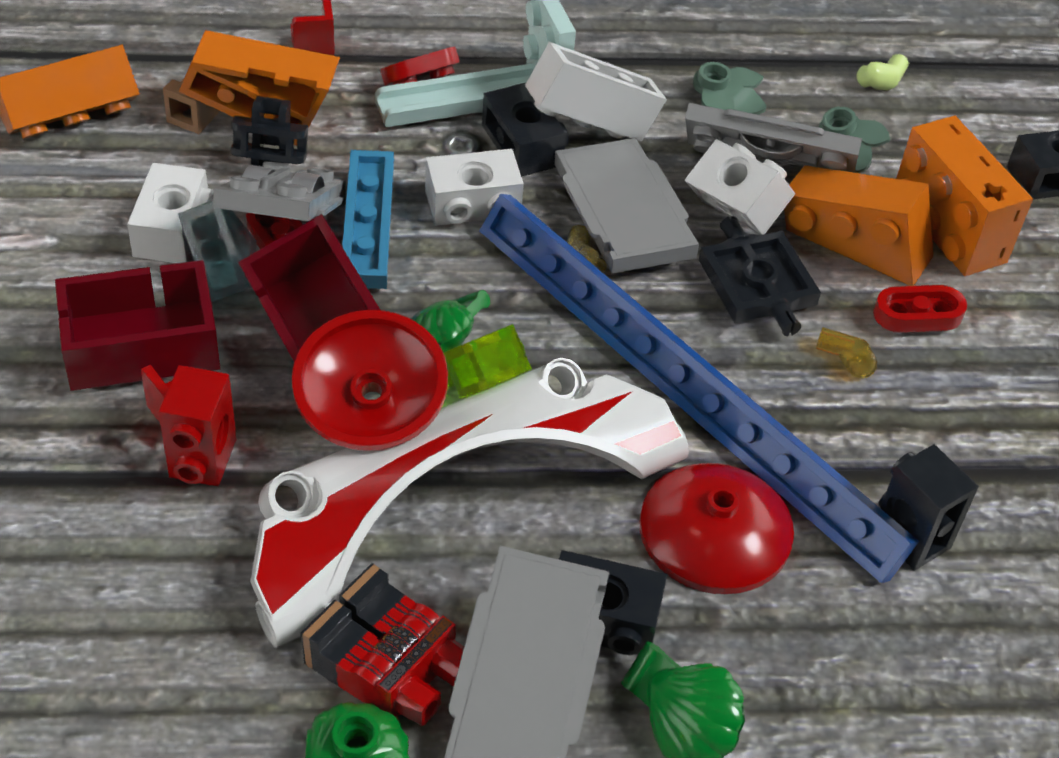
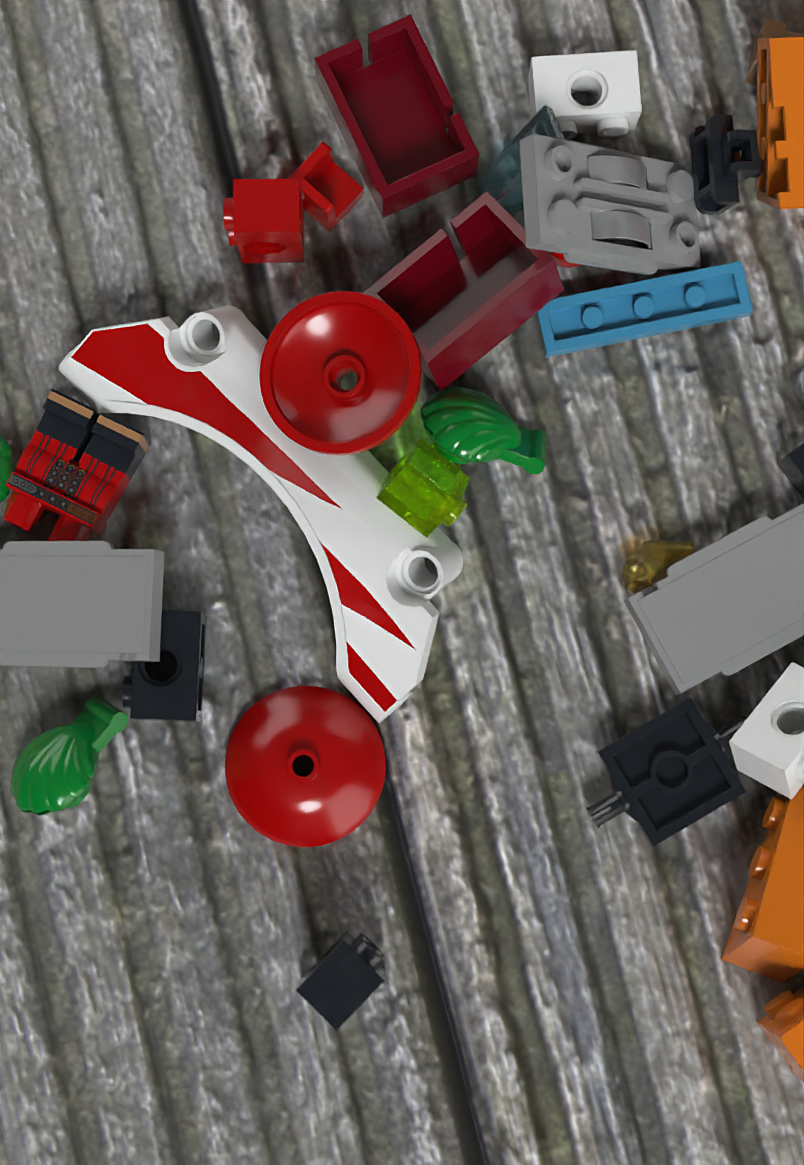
camera: 80 degrees right, 35 degrees up
white brick [425,149,524,226] -> none
blue plate [479,194,919,583] -> none
clear yellow arm [816,327,877,378] -> none
red plate [873,285,967,333] -> none

